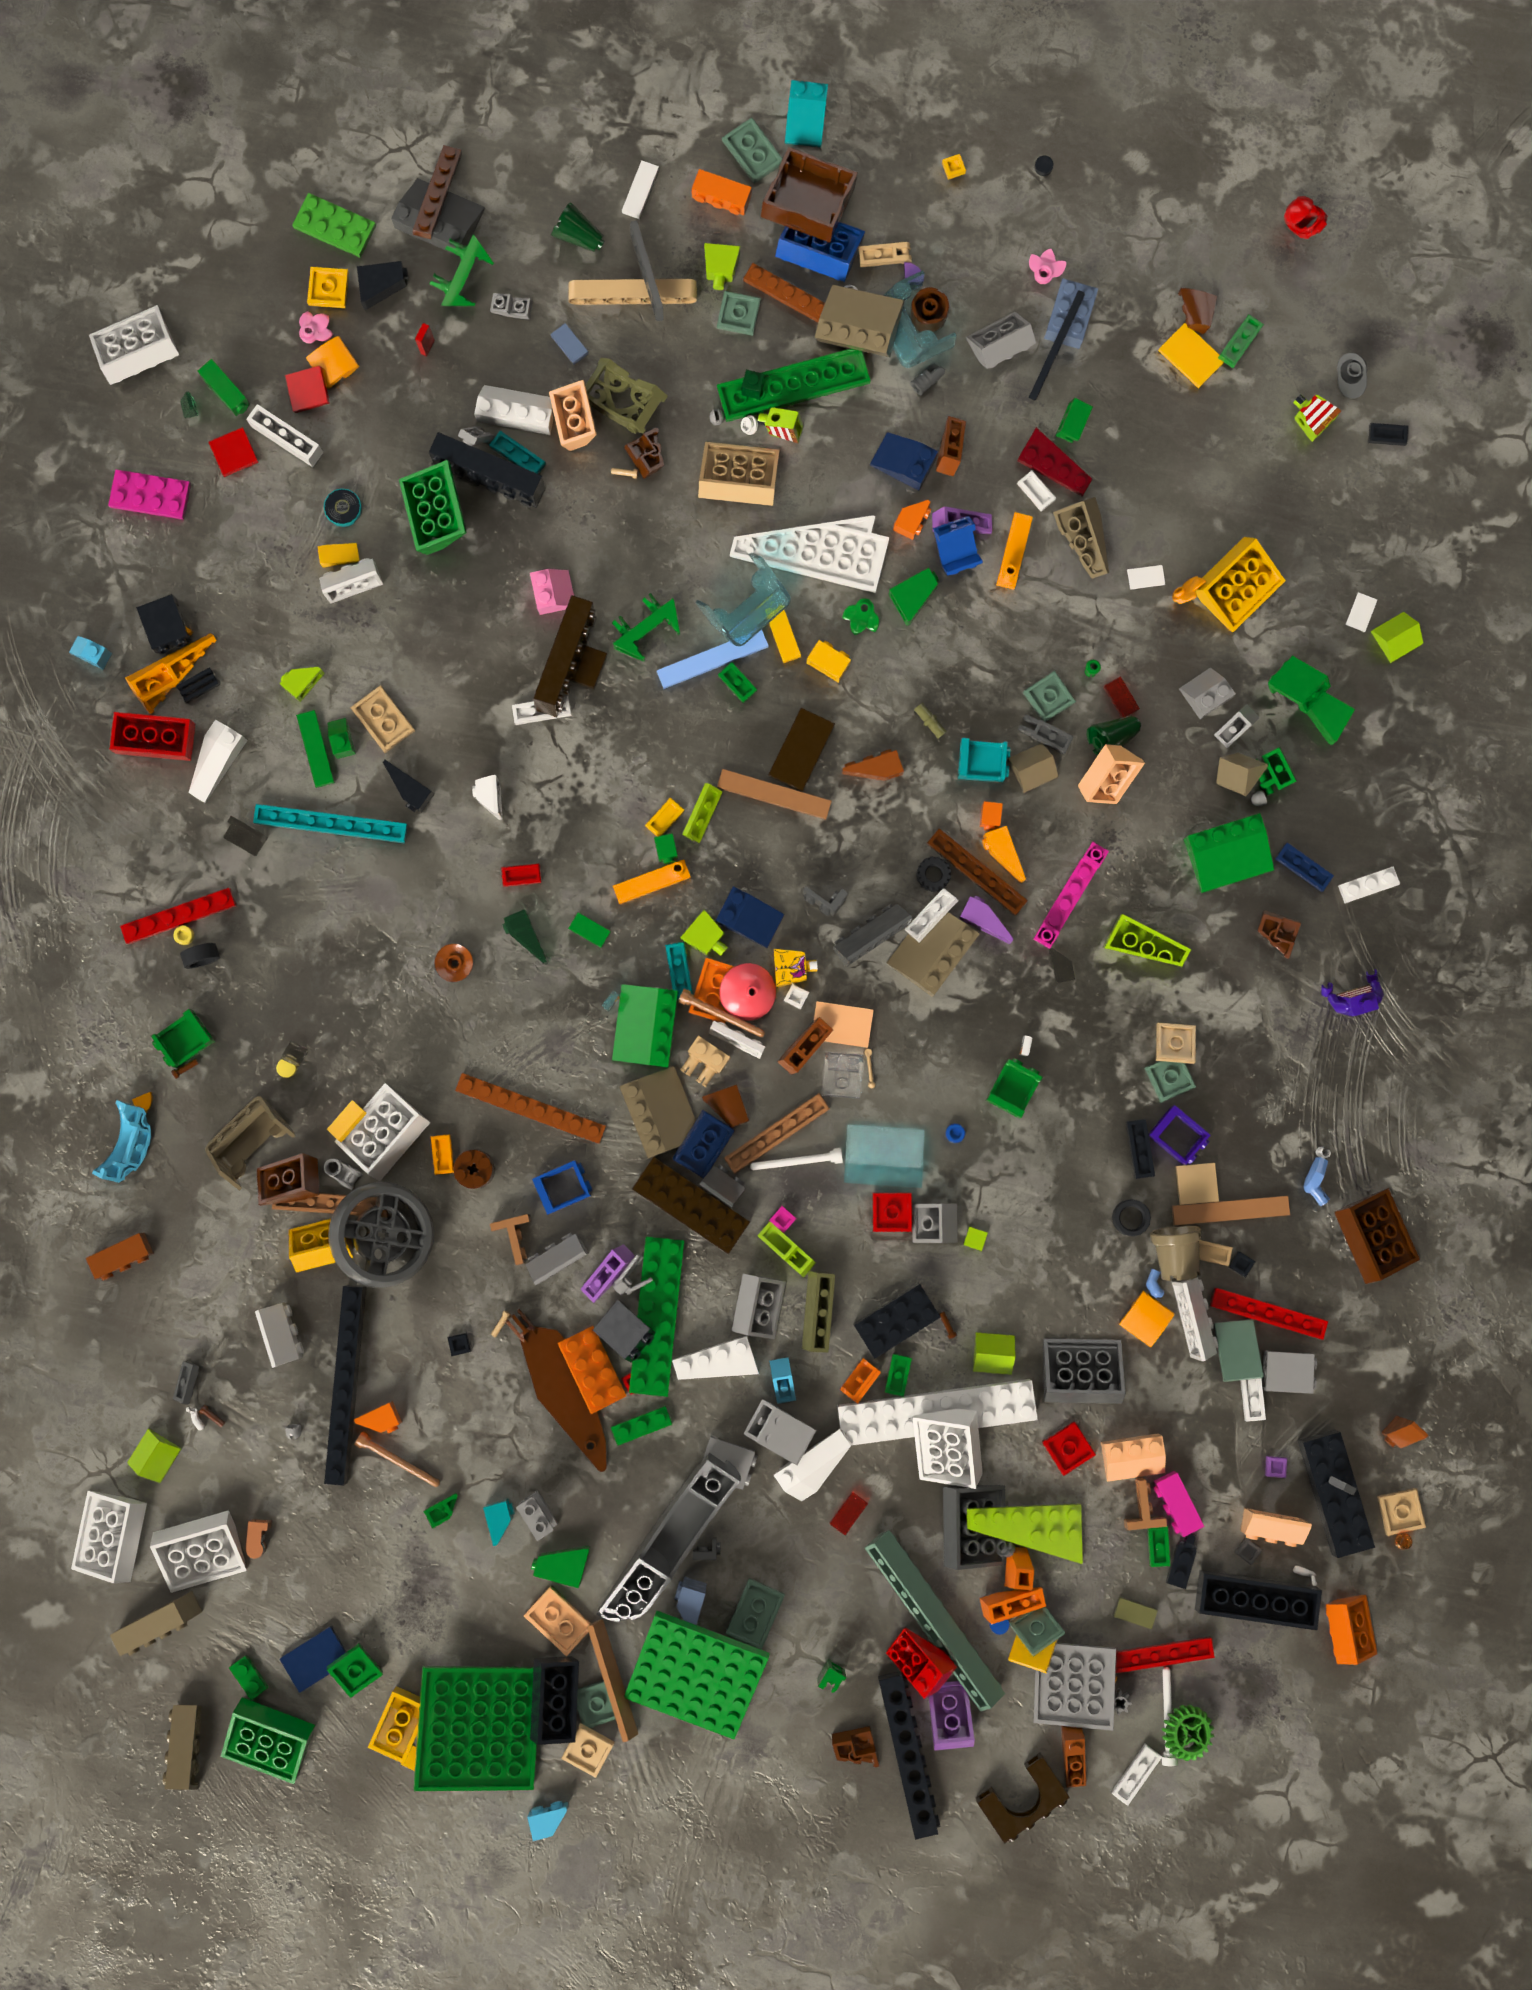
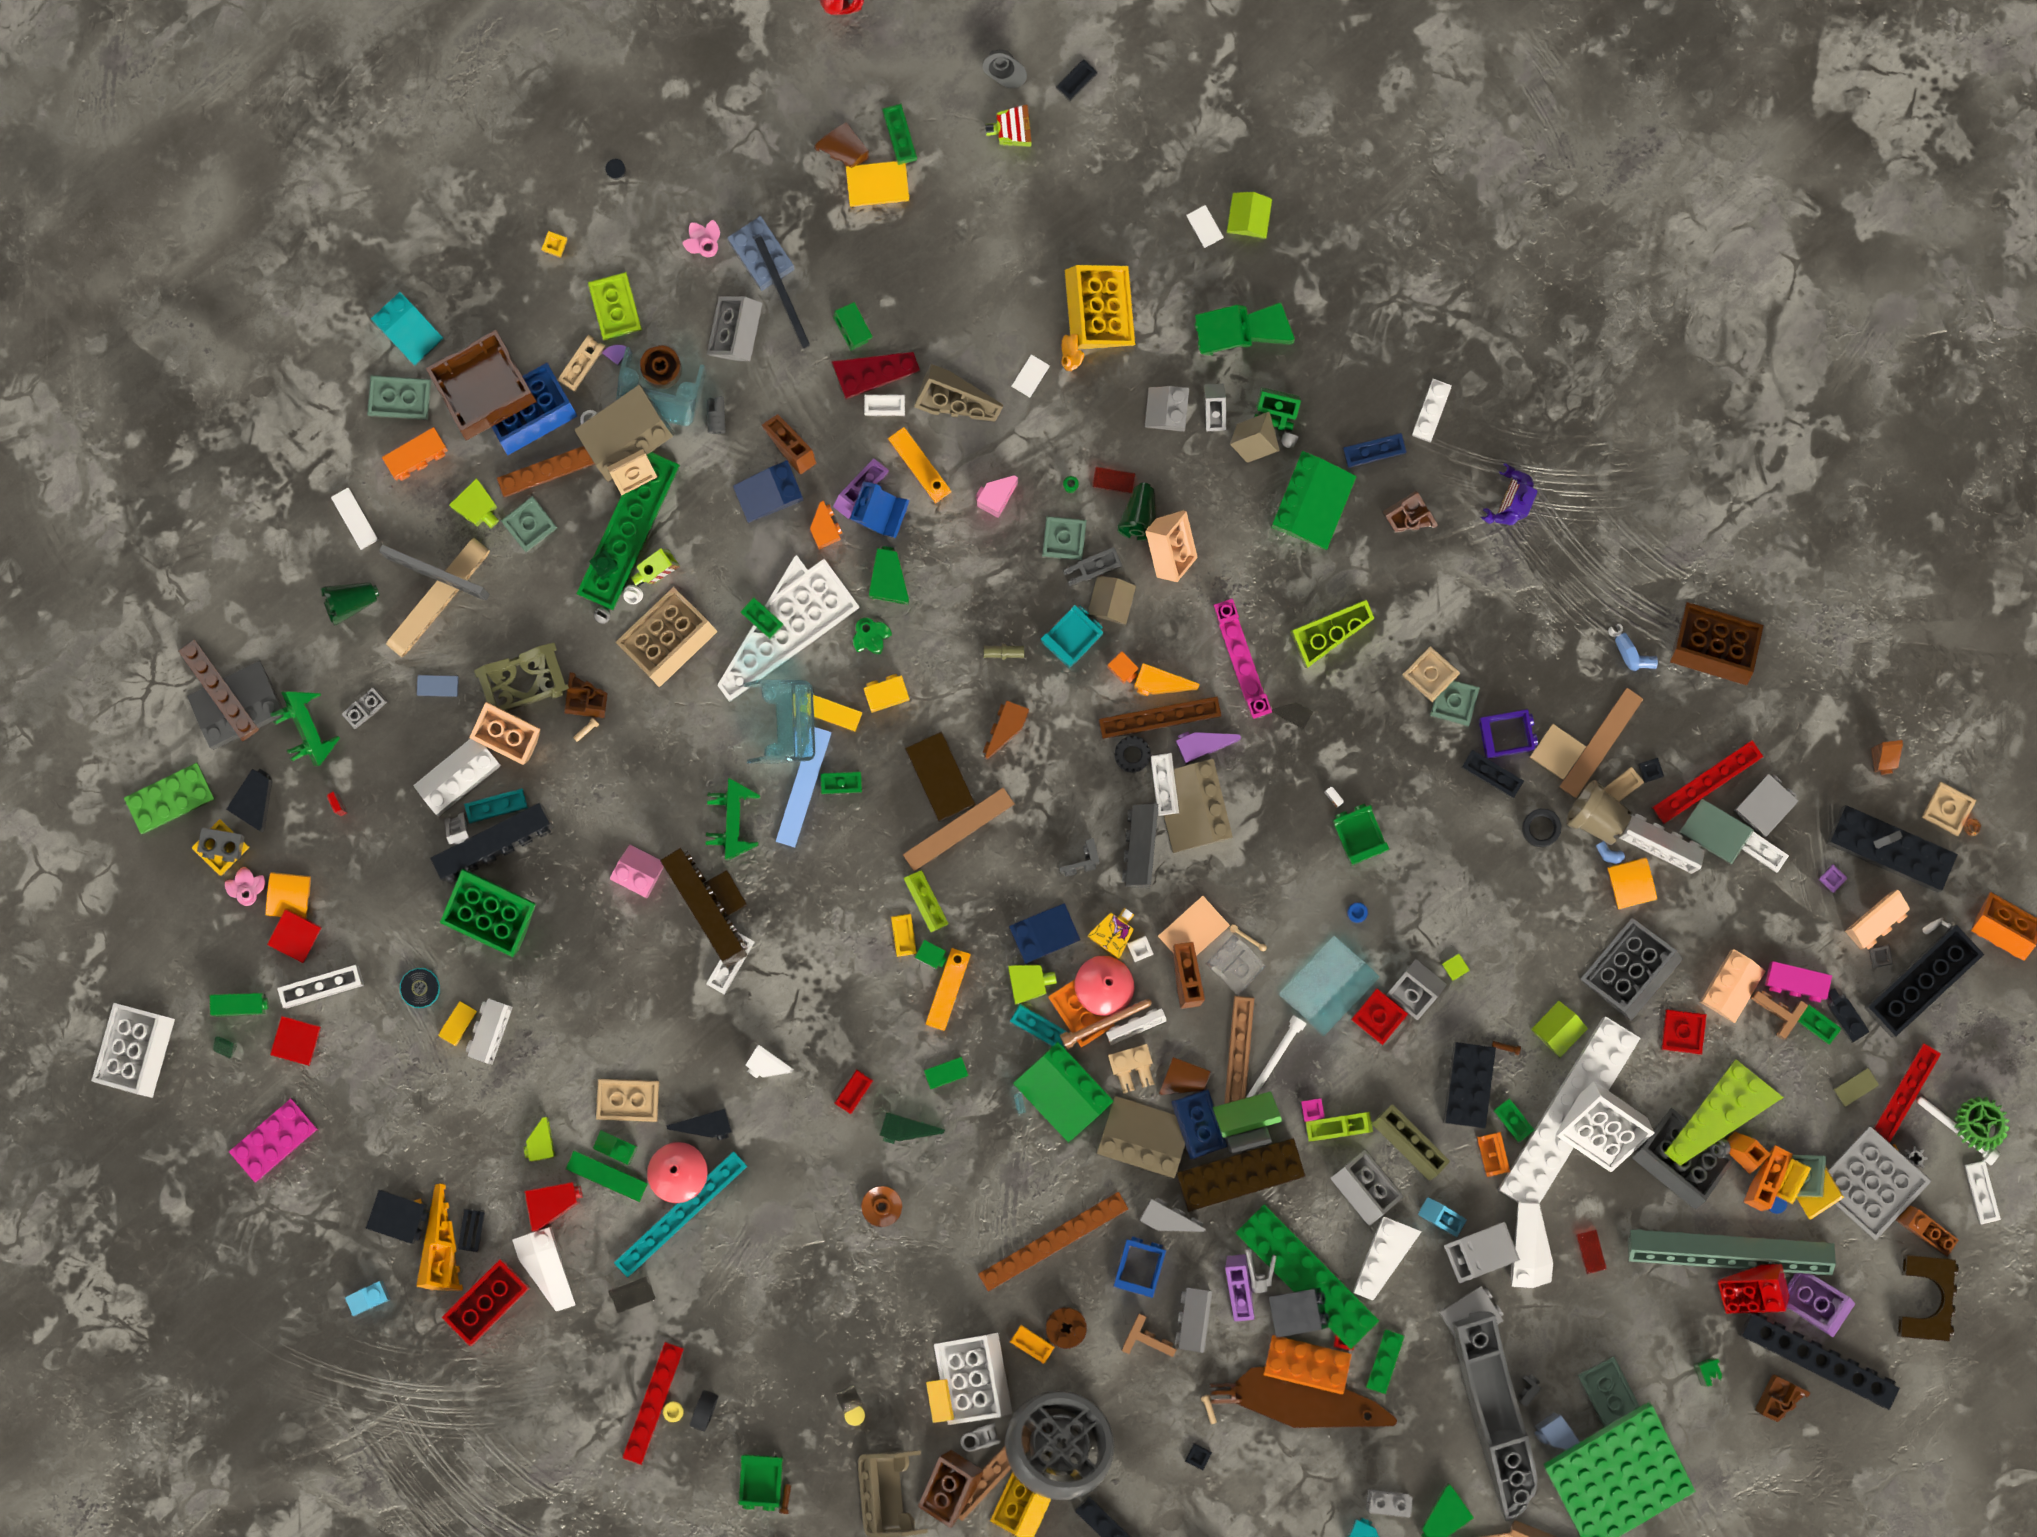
camera: 50 degrees left, 0 degrees up
none -> dark grey brick [197,828,245,862]
none -> red slope [525,1182,583,1232]
none -> lime tile [588,272,642,341]
none -> tan tile [607,449,657,495]
none -> coral dish [647,1142,708,1203]
none -> green plate [740,597,784,640]
none -> bright pink slope [976,475,1018,518]
none -> light grey slope [1139,1197,1205,1232]
none -> bright green tile [1213,1091,1282,1138]
none -> yellow tile [1776,1158,1811,1204]

